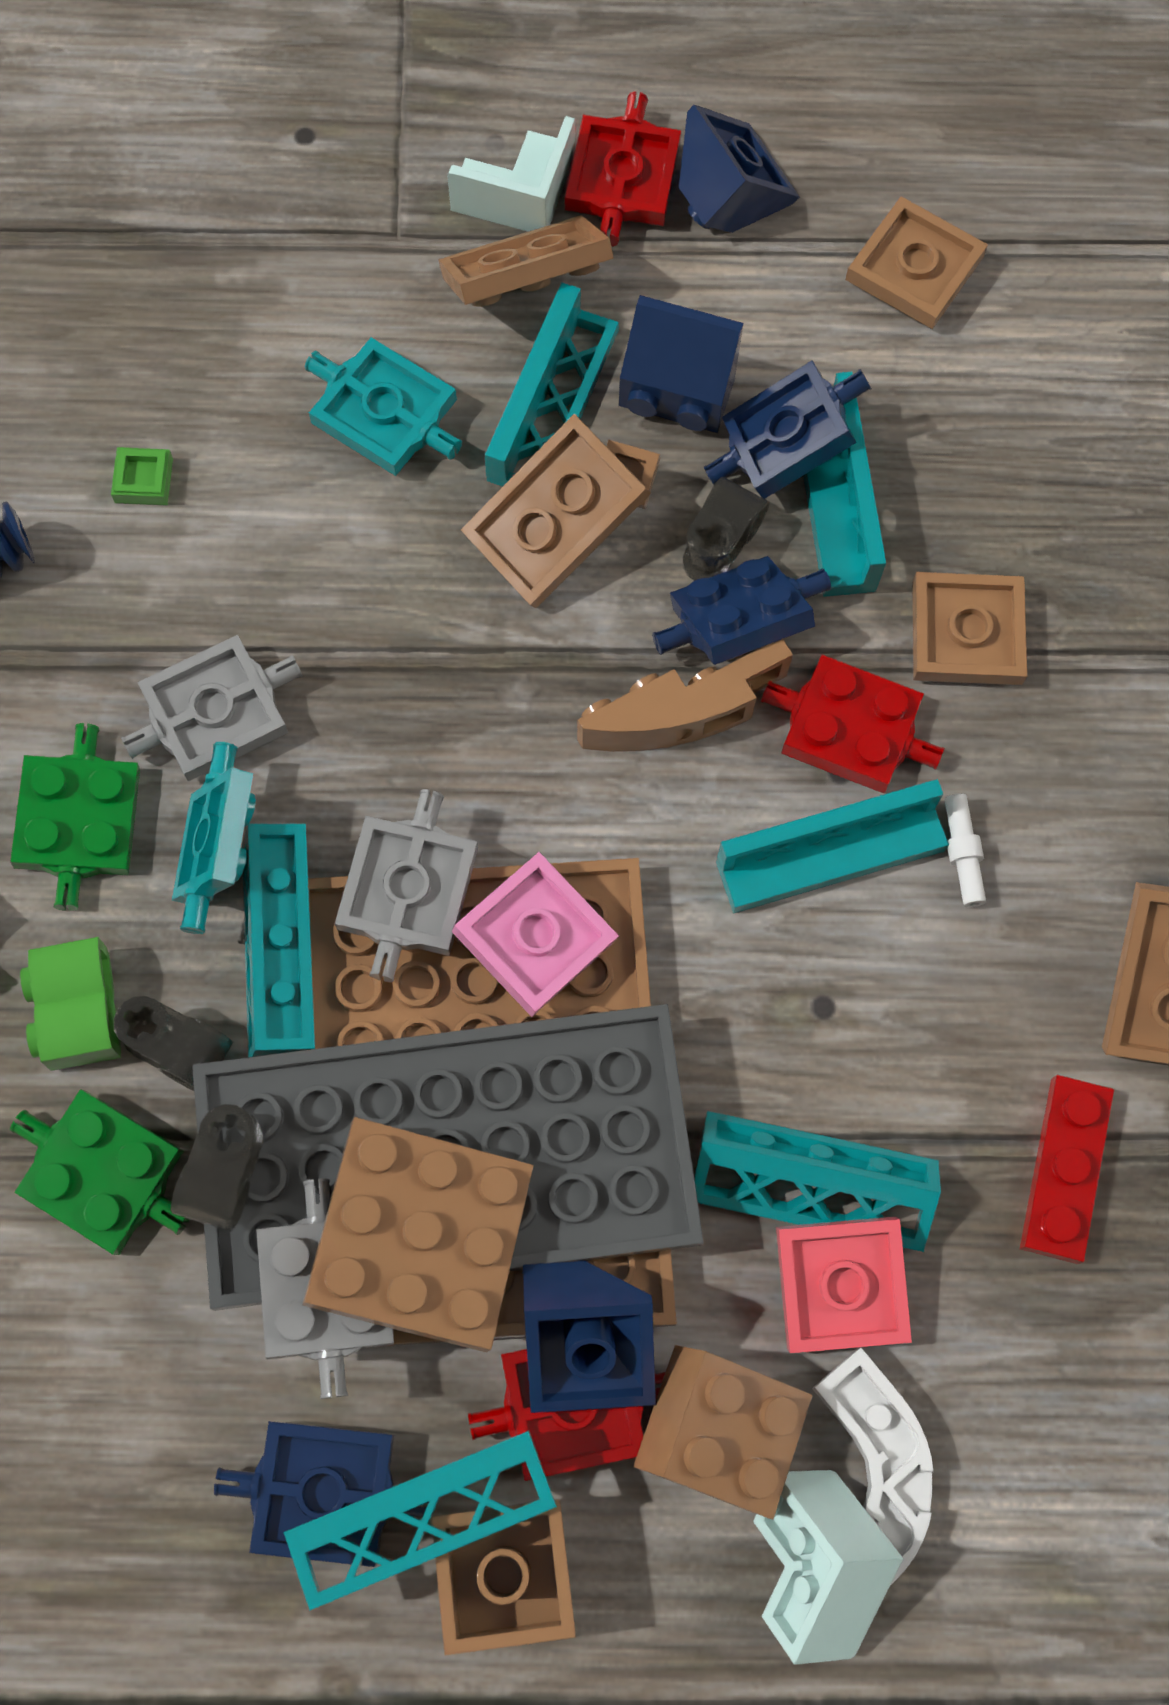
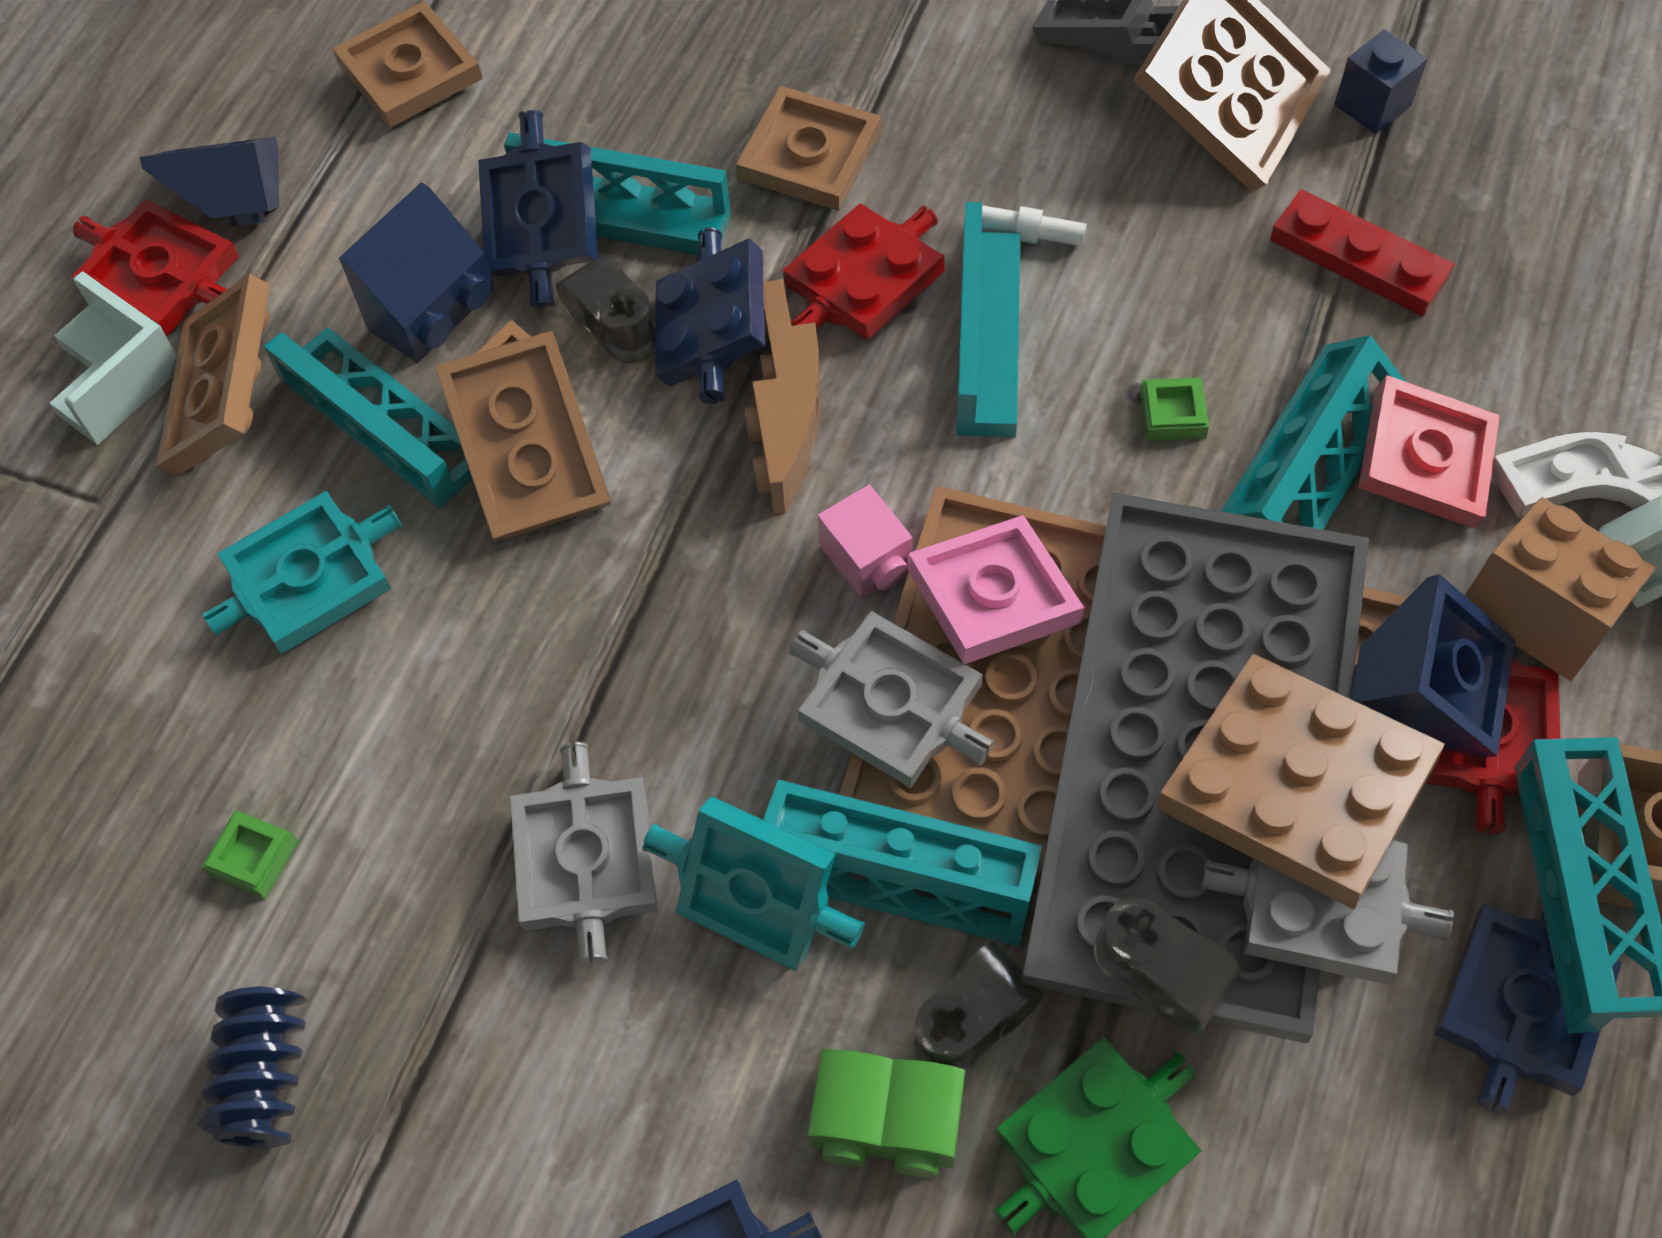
camera: 65 degrees left, 10 degrees down
green plate [10,723,140,911] -> none
none -> bright pink brick [818,484,913,599]
none -> bright green tile [1140,377,1209,441]

